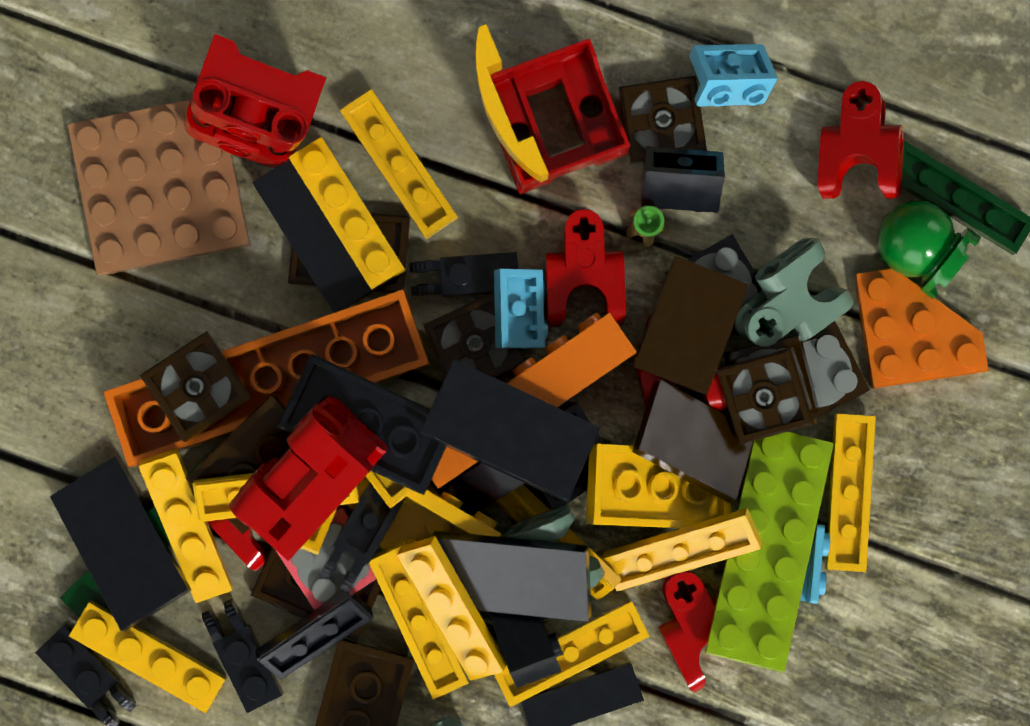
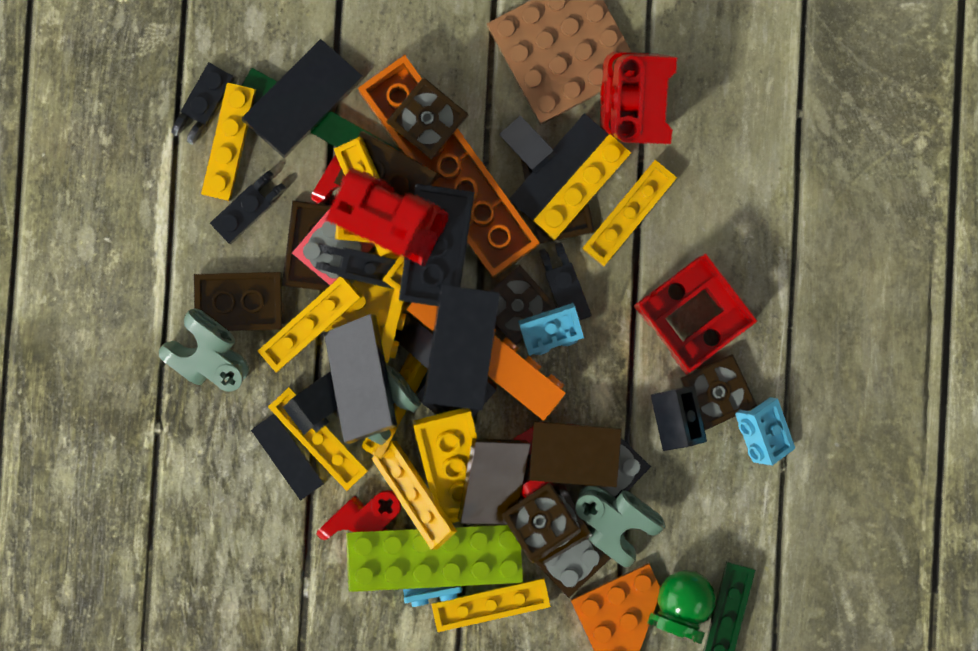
camera: 80 degrees right, 0 degrees up
yellow plate [138,448,233,603] -> none
black tile [255,589,374,680] -> none
yellow plate [397,536,507,681] -> none
yellow slope [476,24,549,183] -> none
red piece [546,209,626,327] -> none
bright green piece [626,206,666,247] -> none
red piece [818,81,904,199] -> none
none -> black tile [499,115,557,174]

